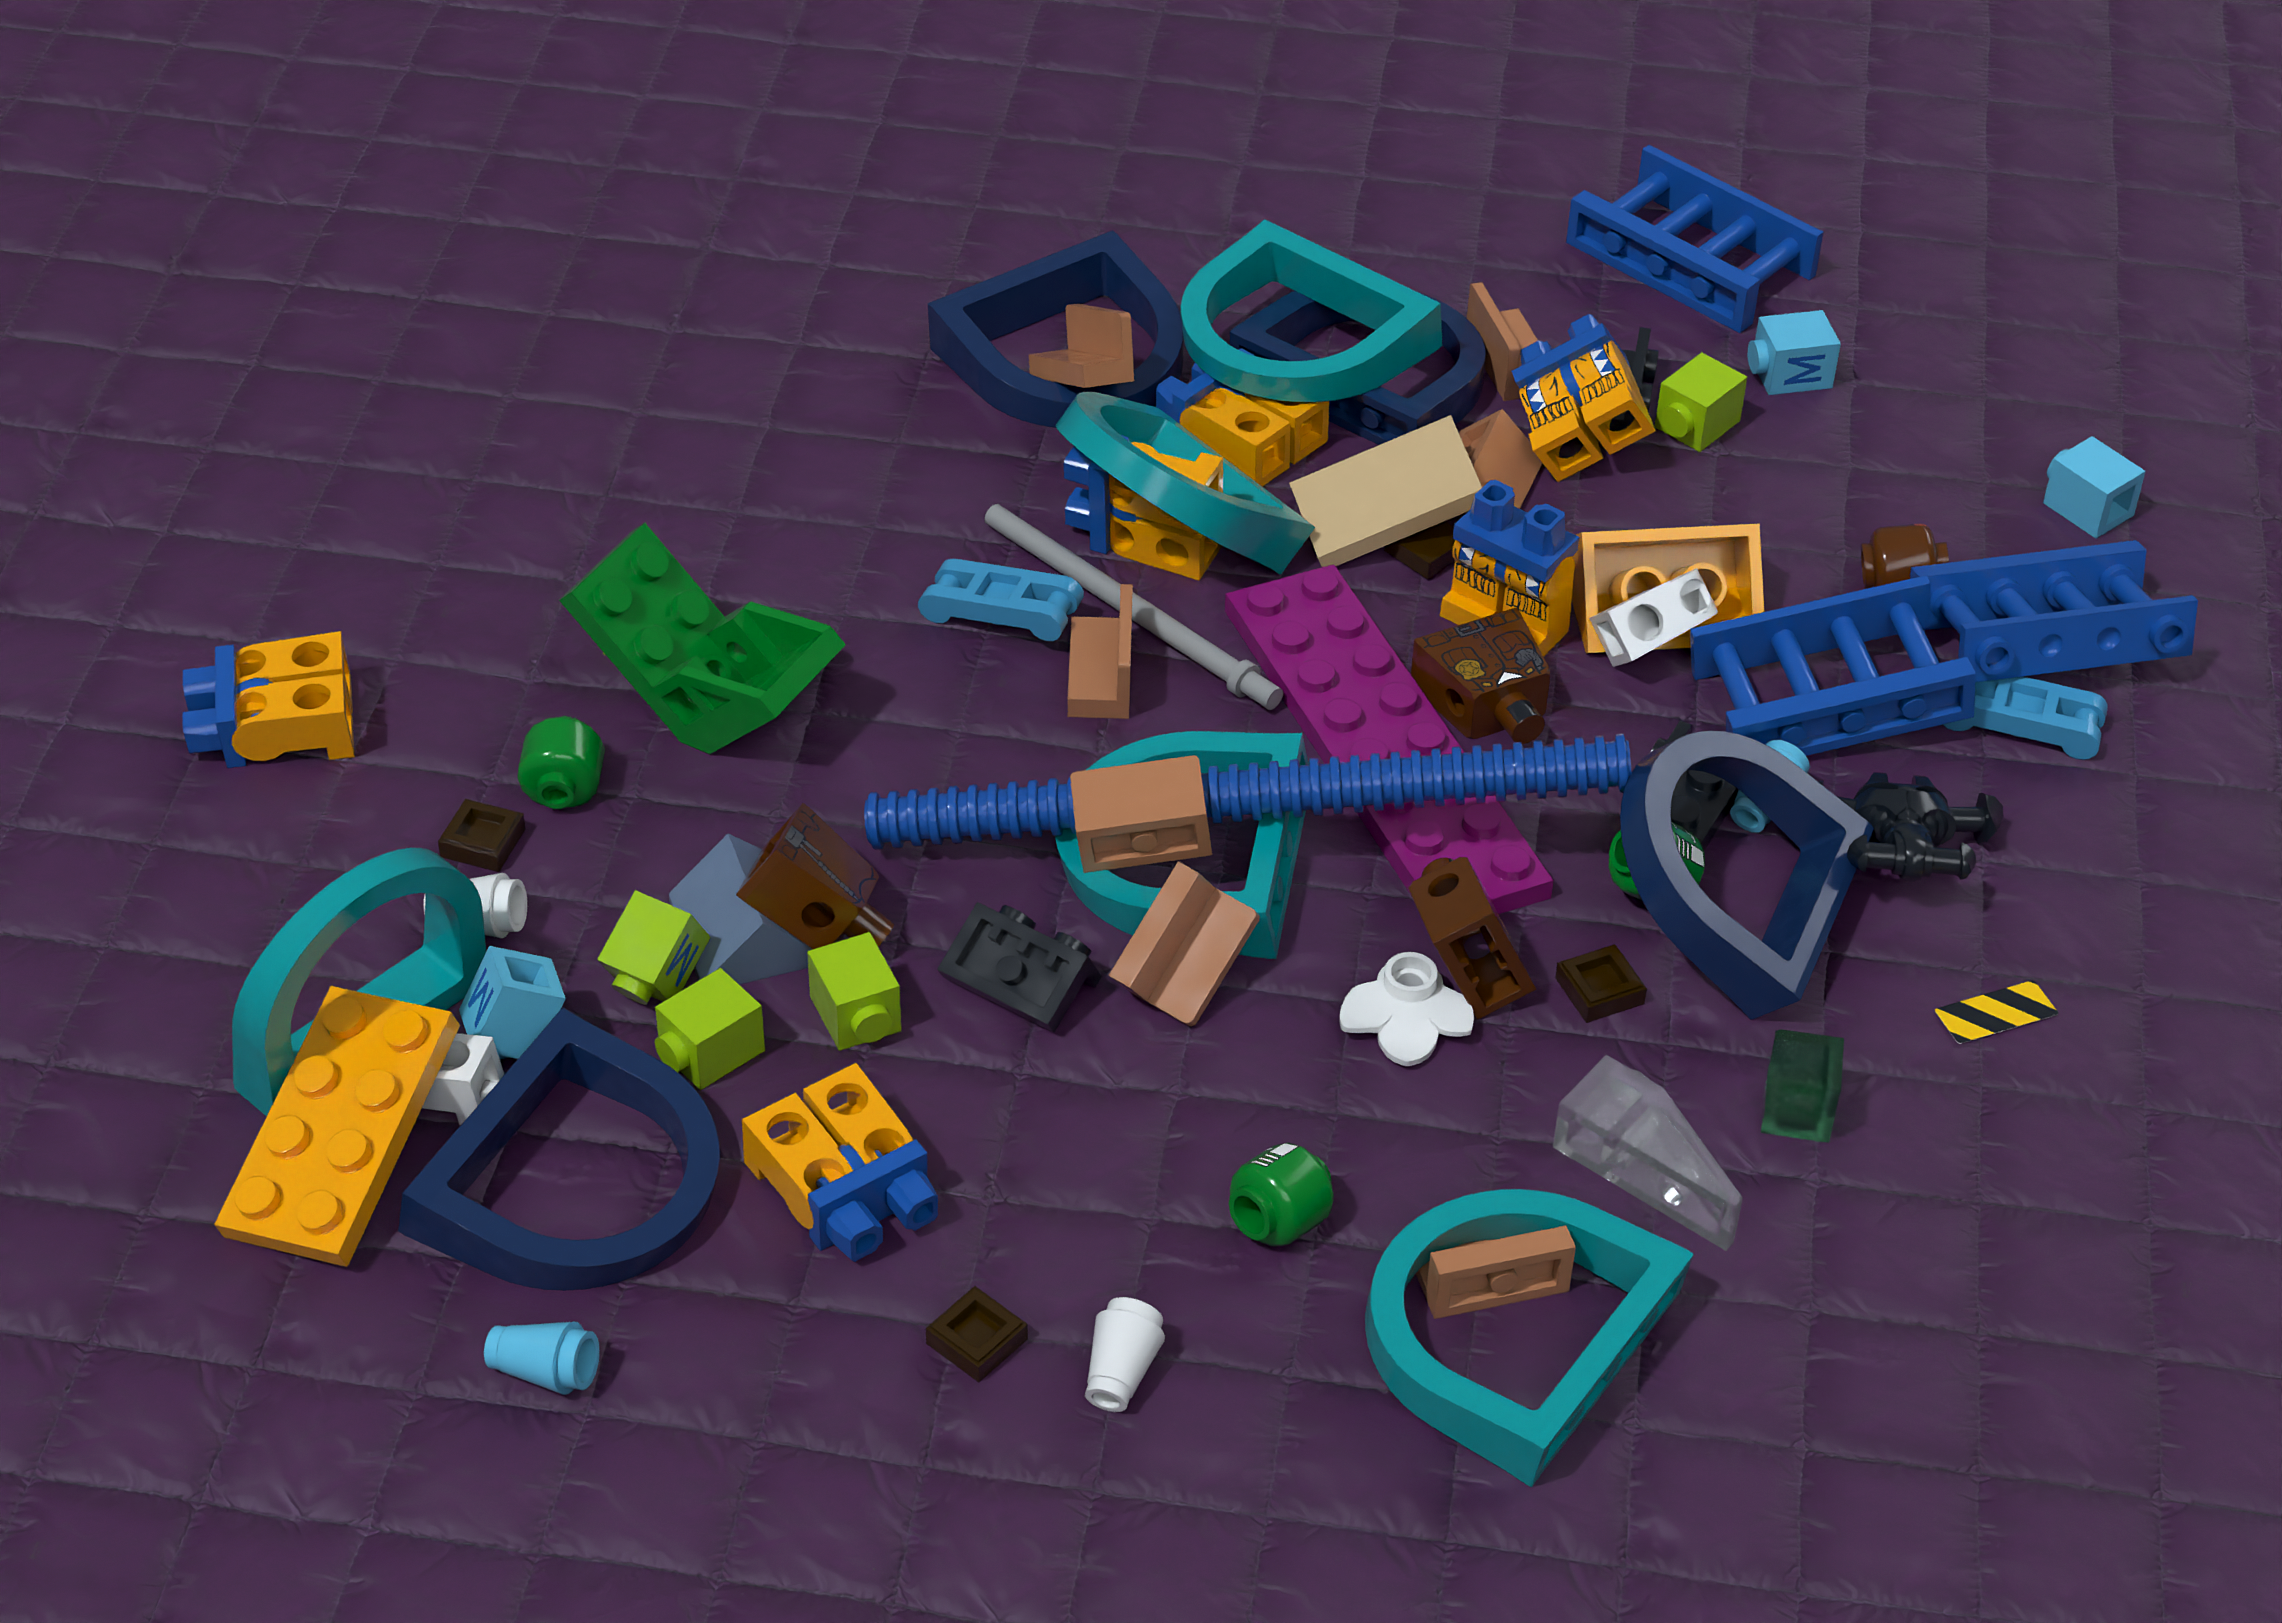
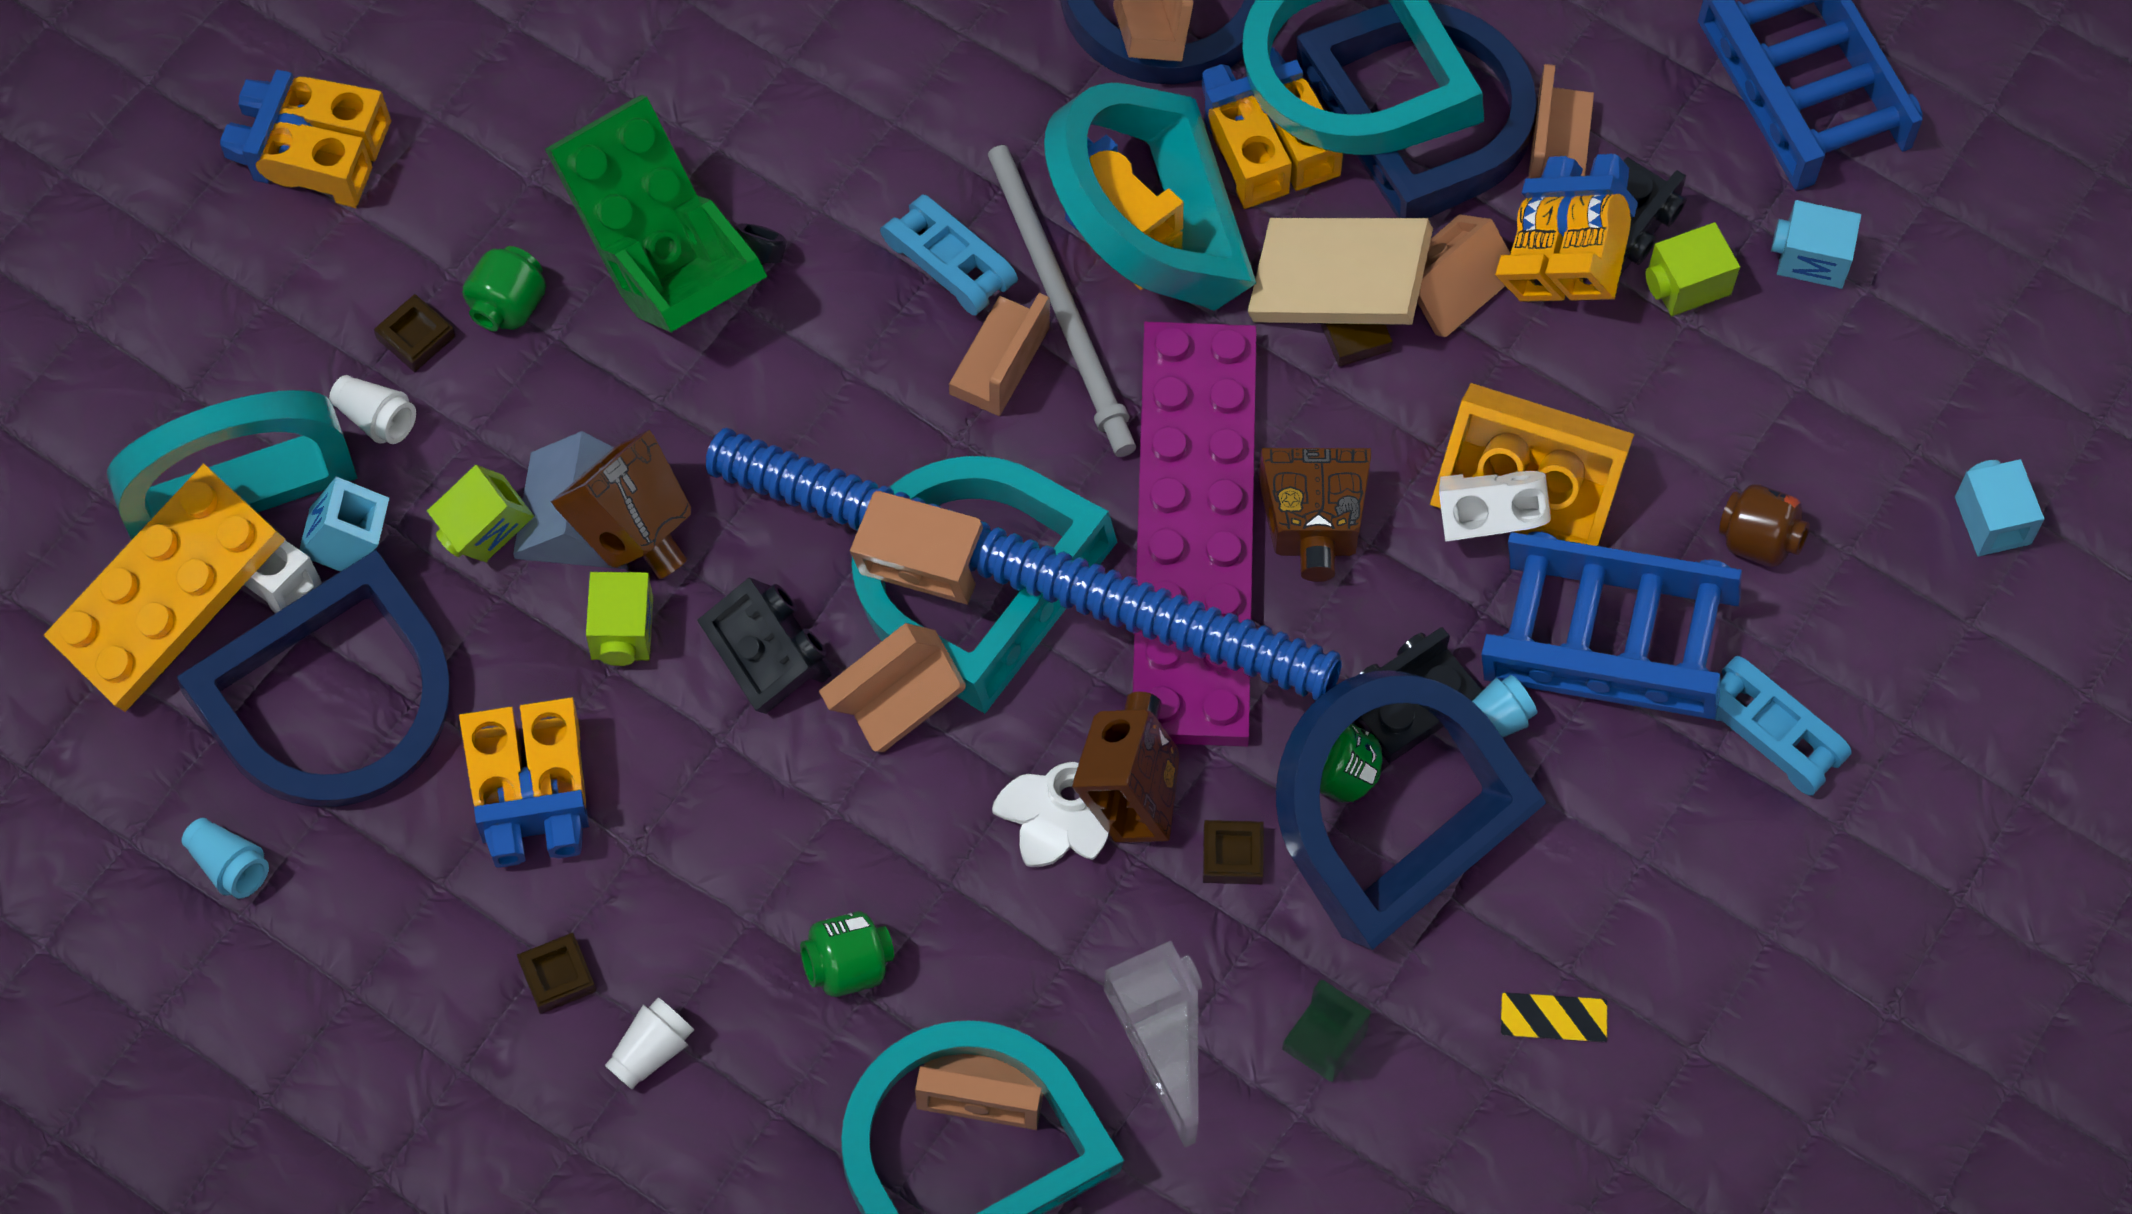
camera: 25 degrees right, 20 degrees up
lime brick [655,968,765,1091] -> none
hips [1440,479,1580,657] -> none
black piece [1818,772,2004,881] -> none
blue fence [1910,540,2198,682] -> none

